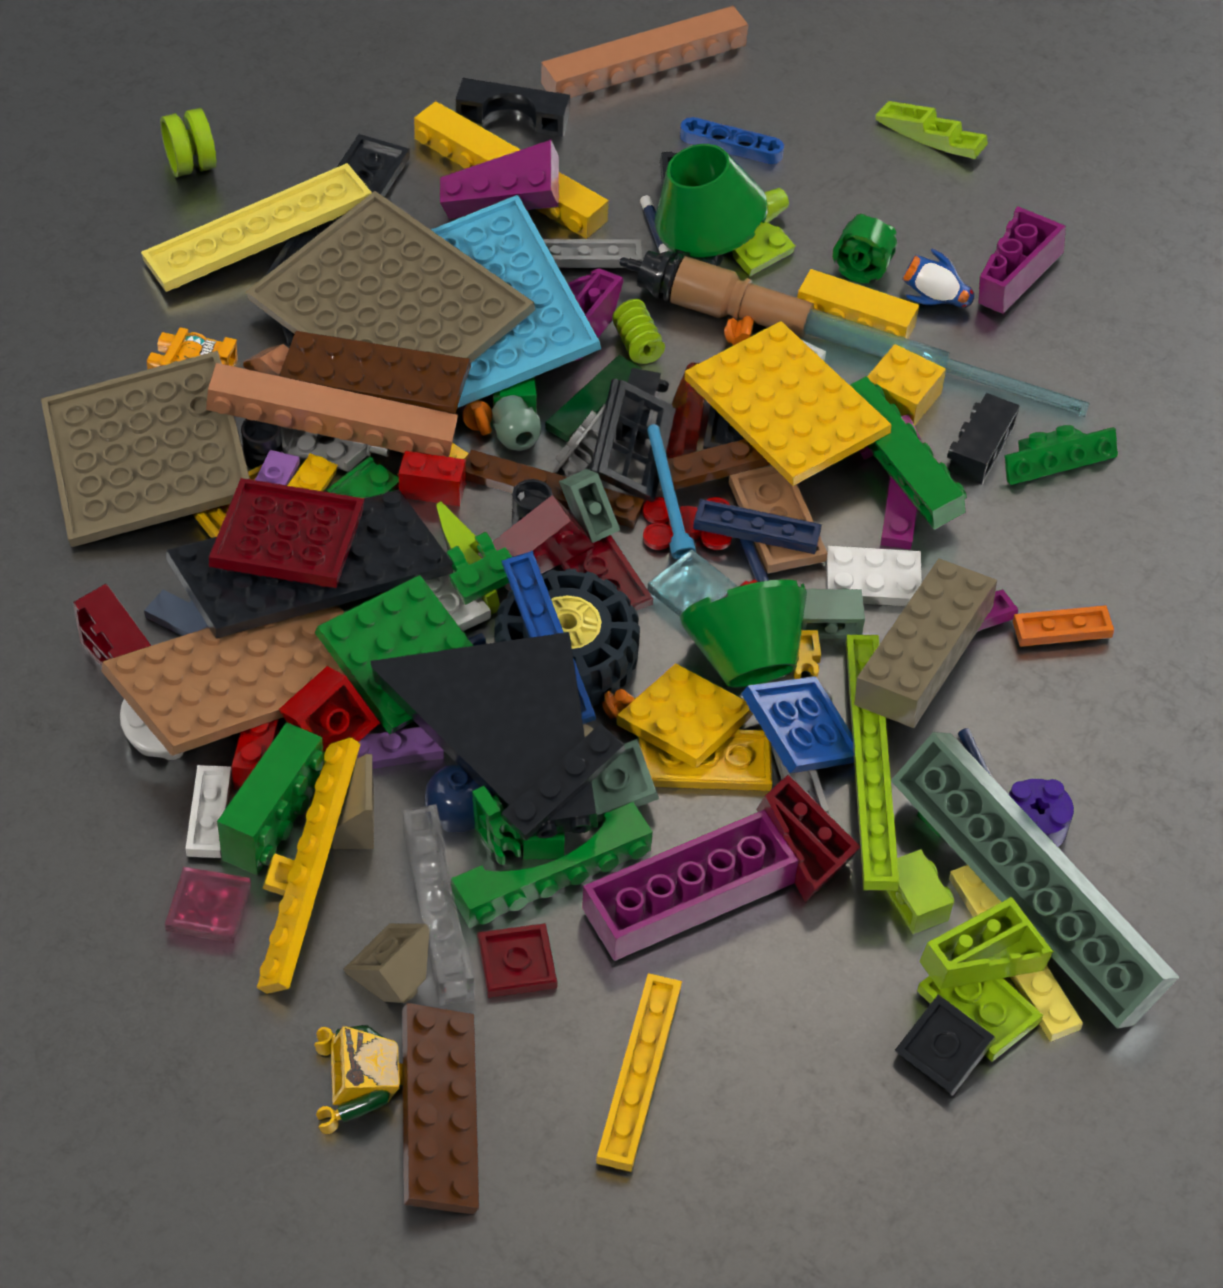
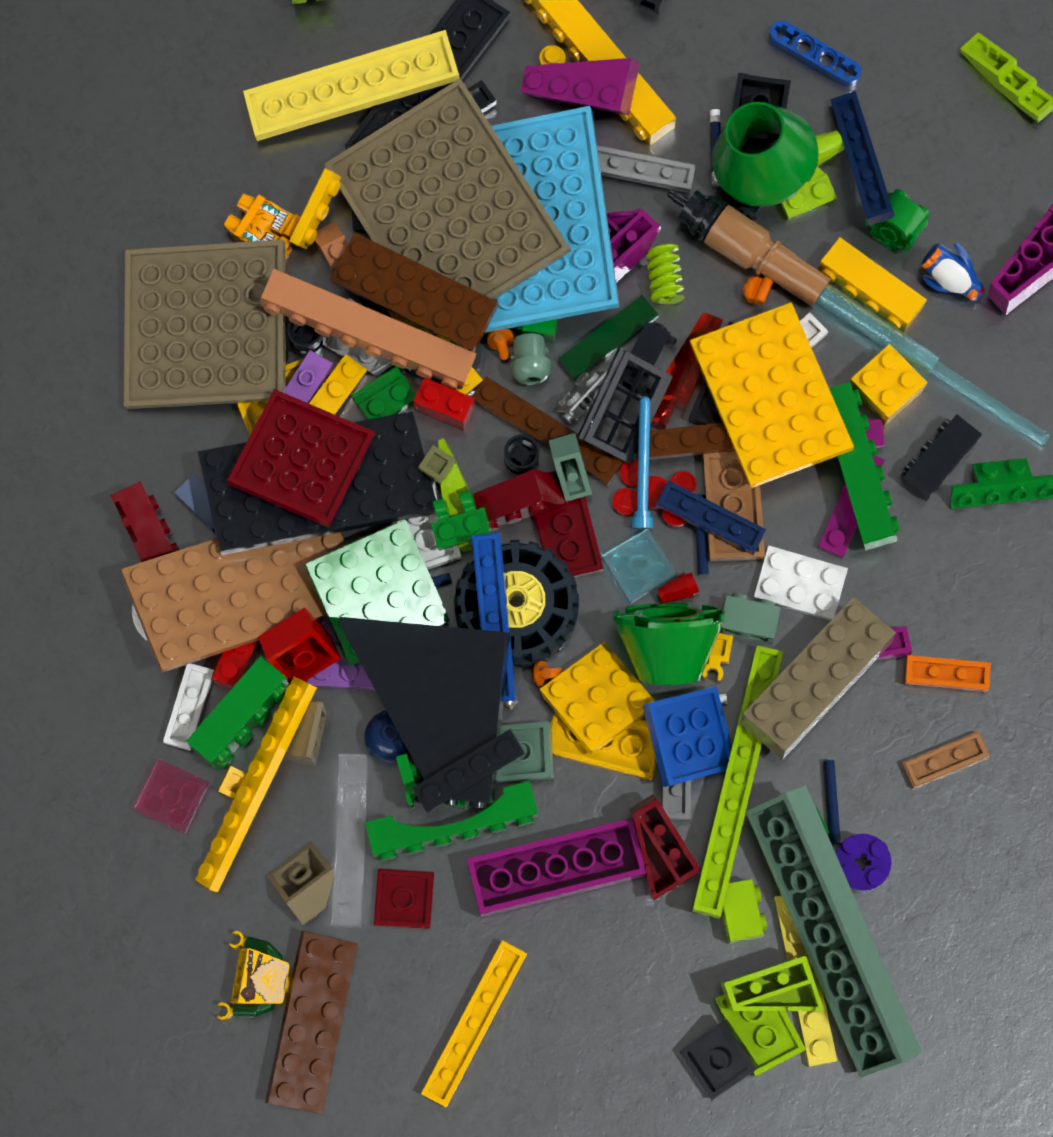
camera: 15 degrees right, 25 degrees up
none -> yellow plate [289,168,342,249]
none -> olive plate [418,445,456,484]
none -> dark blue plate [830,91,895,226]
none -> medium nougat tile [901,731,990,789]

